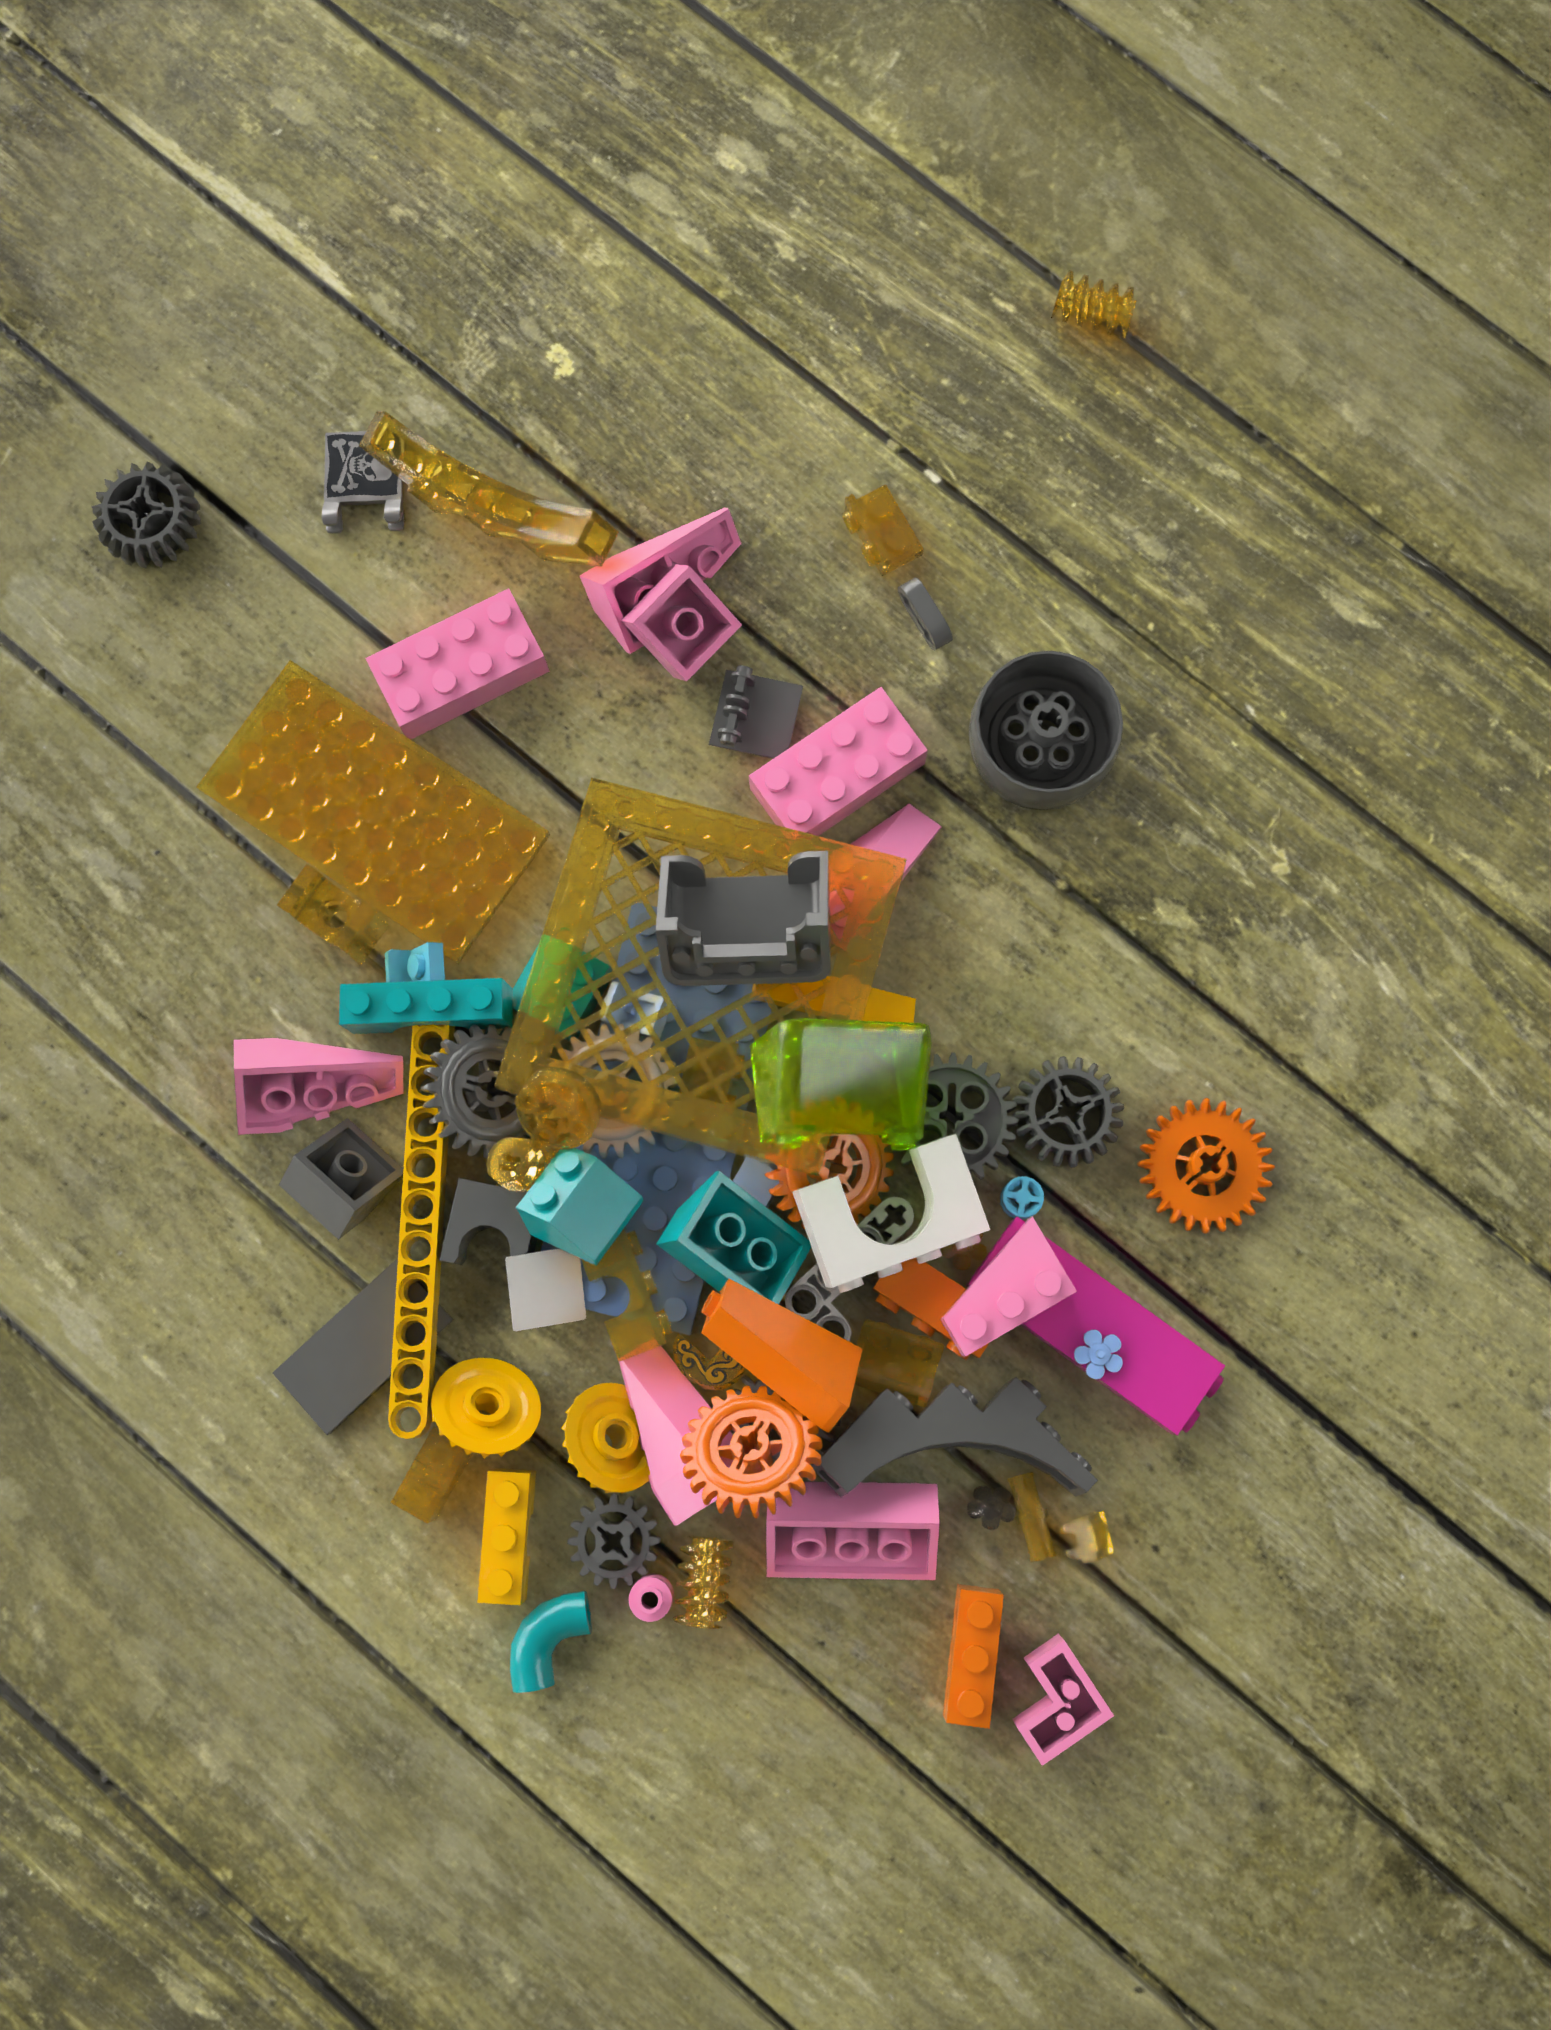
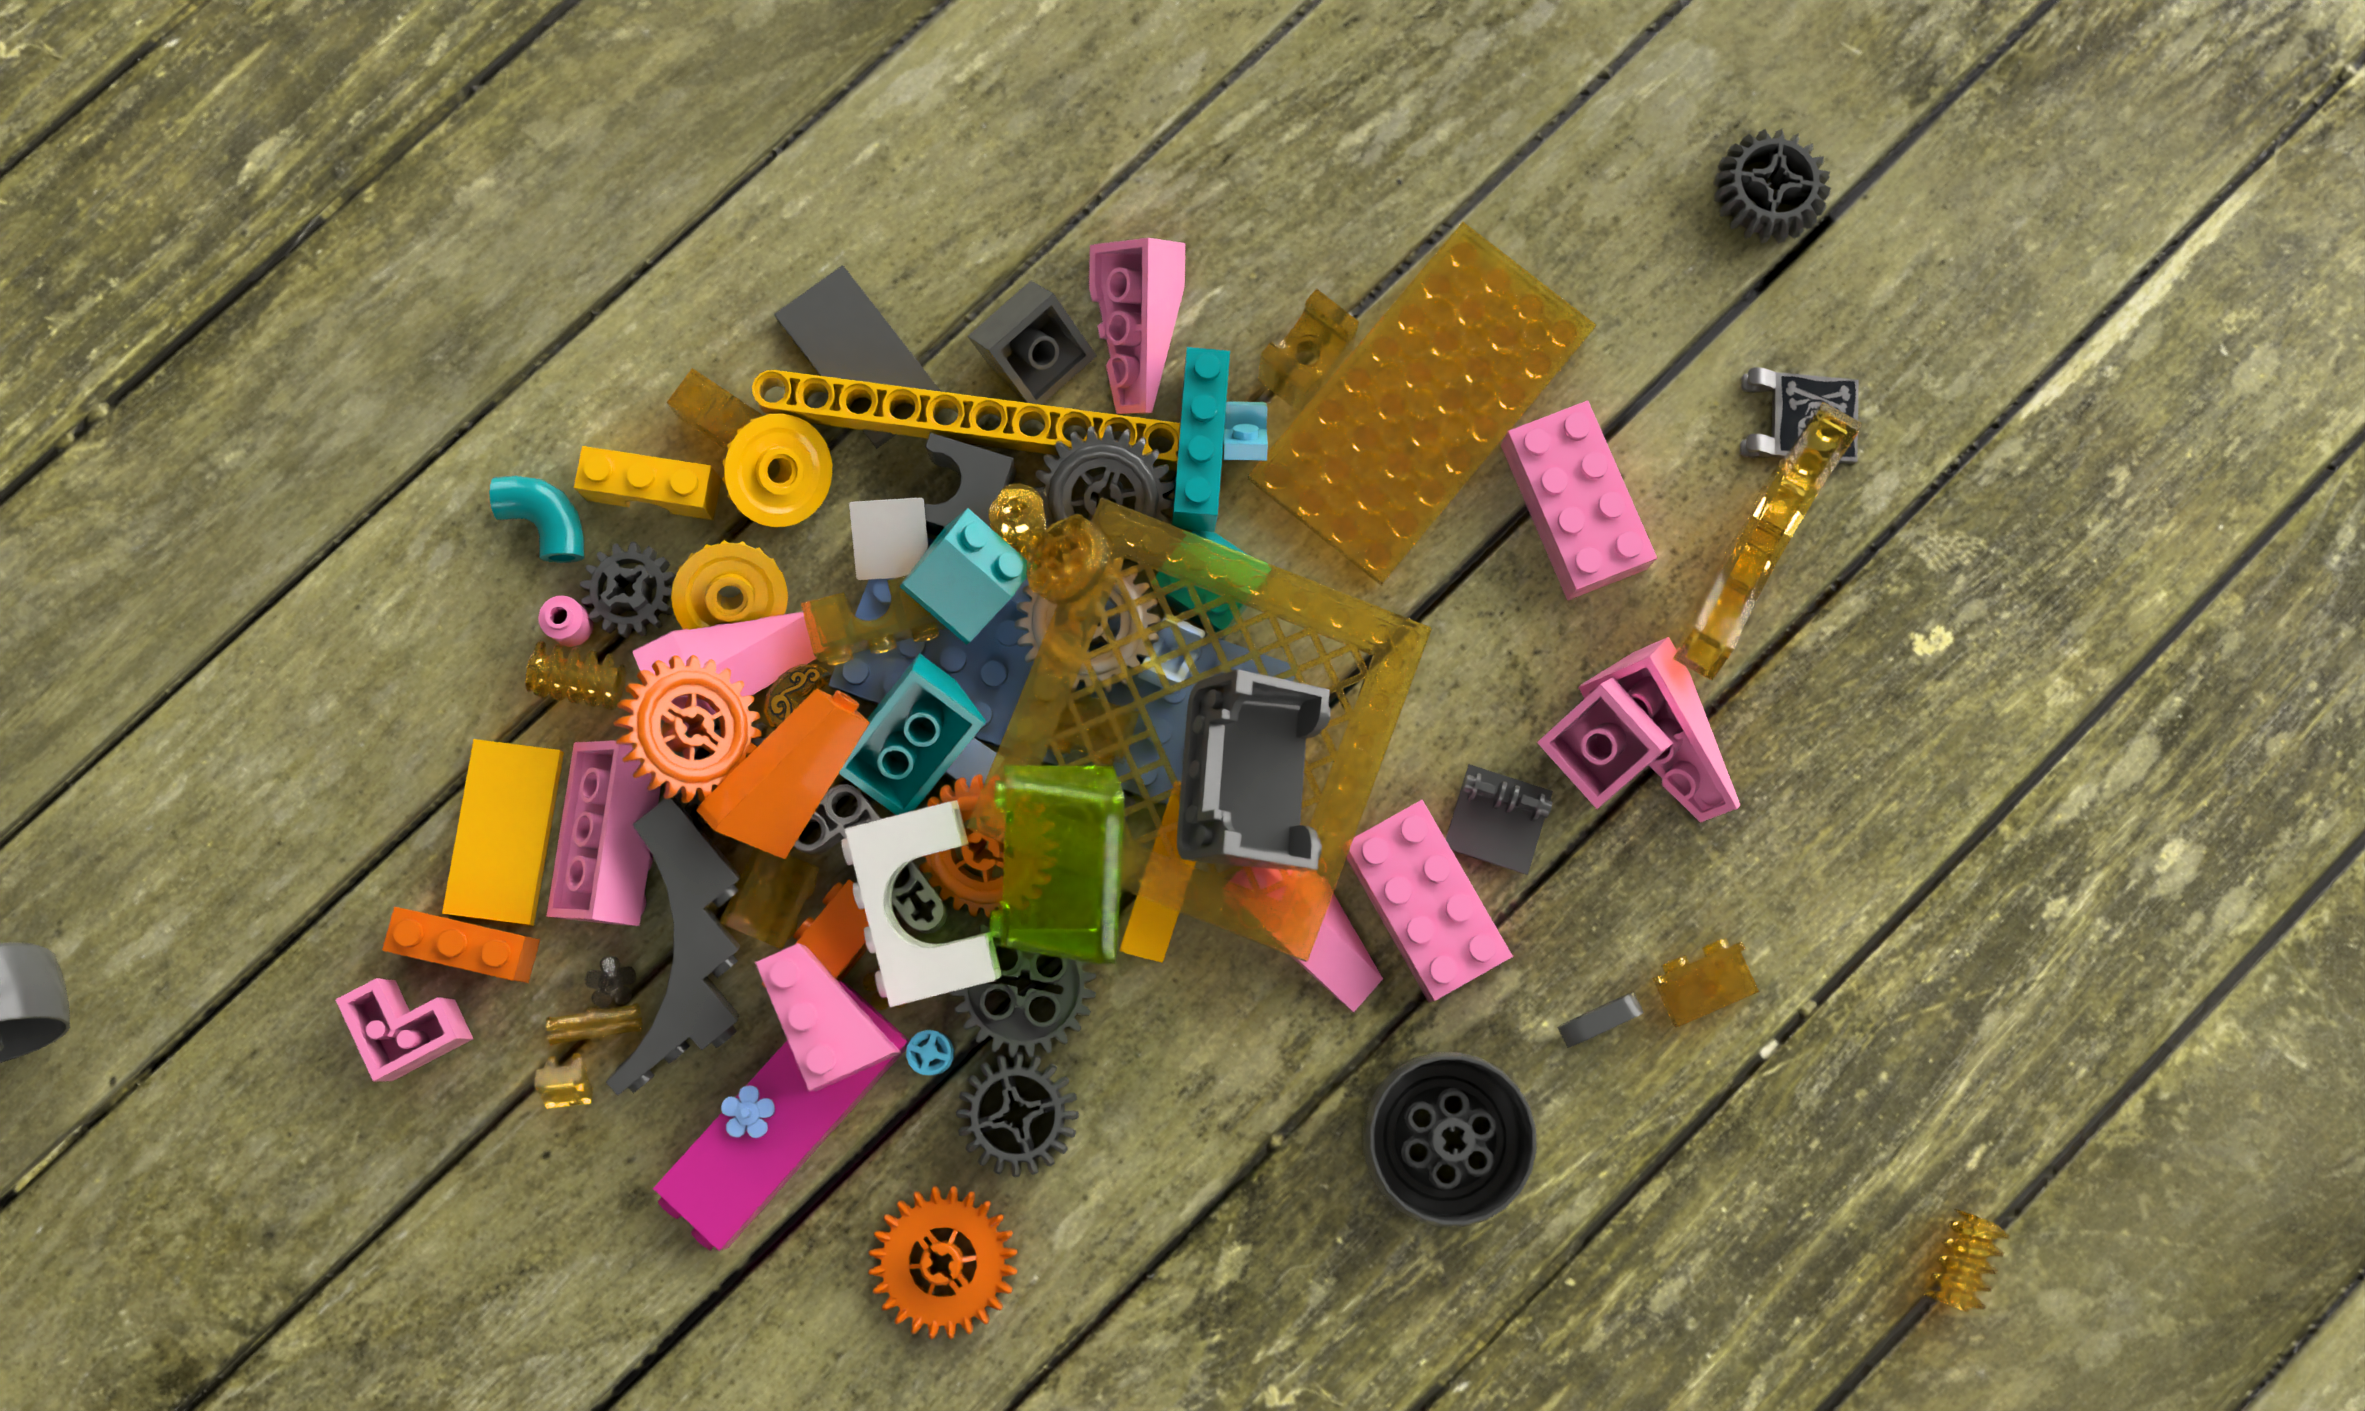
camera: 90 degrees right, 0 degrees up
none -> yellow tile [442,739,564,926]

